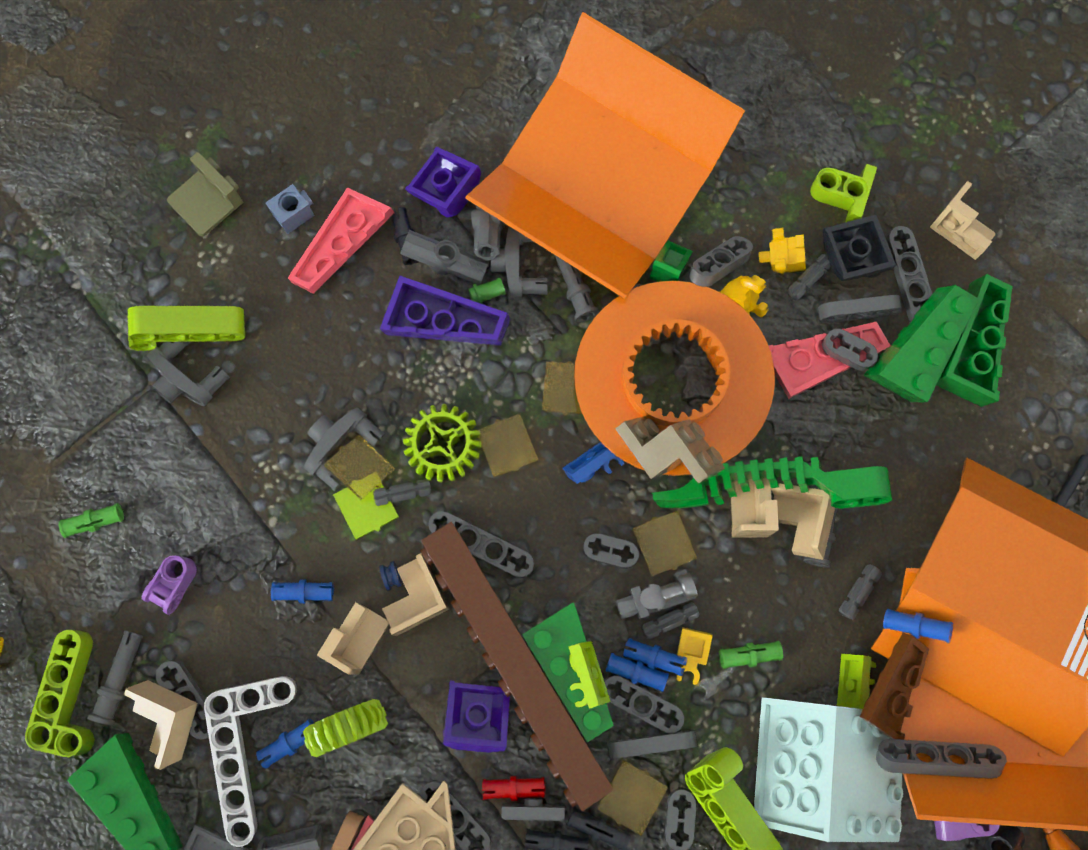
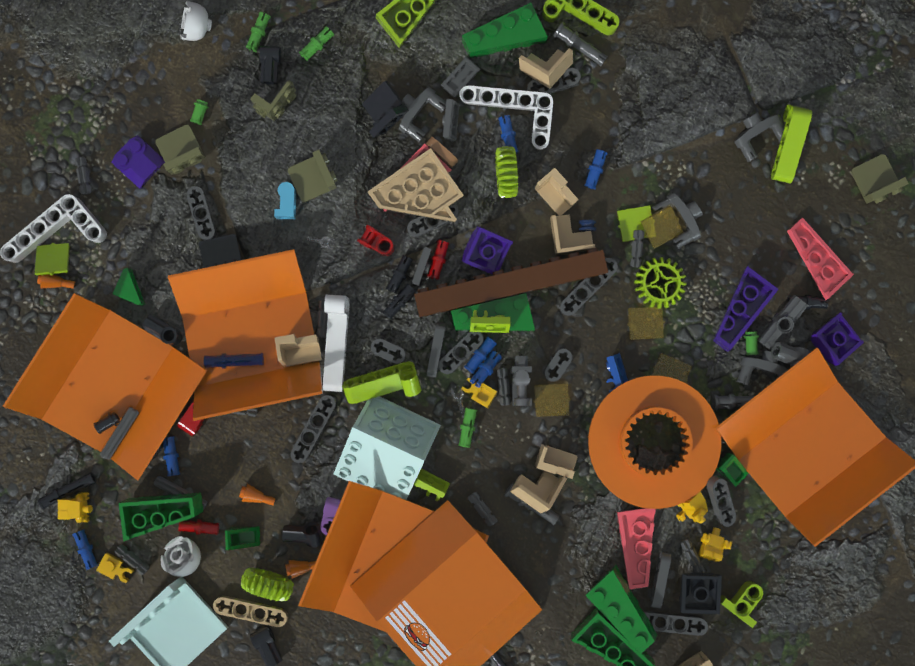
camera: 100 degrees right, 10 degrees up
bright green pin [58,503,124,538] -> none
medium lavender piece [142,555,197,615] -> none
sand blue brick [266,184,315,234] -> none
clear yellow piece [597,760,668,836] -> none
dark tan bracket [615,416,725,483] -> none
green piece [652,457,892,509] -> none
dark grey beam [822,329,878,371] -> none
reddish brown wing [860,632,929,740] -> none
dark grey beam [876,739,1007,779] -> none
blue pin [883,609,953,643] -> none

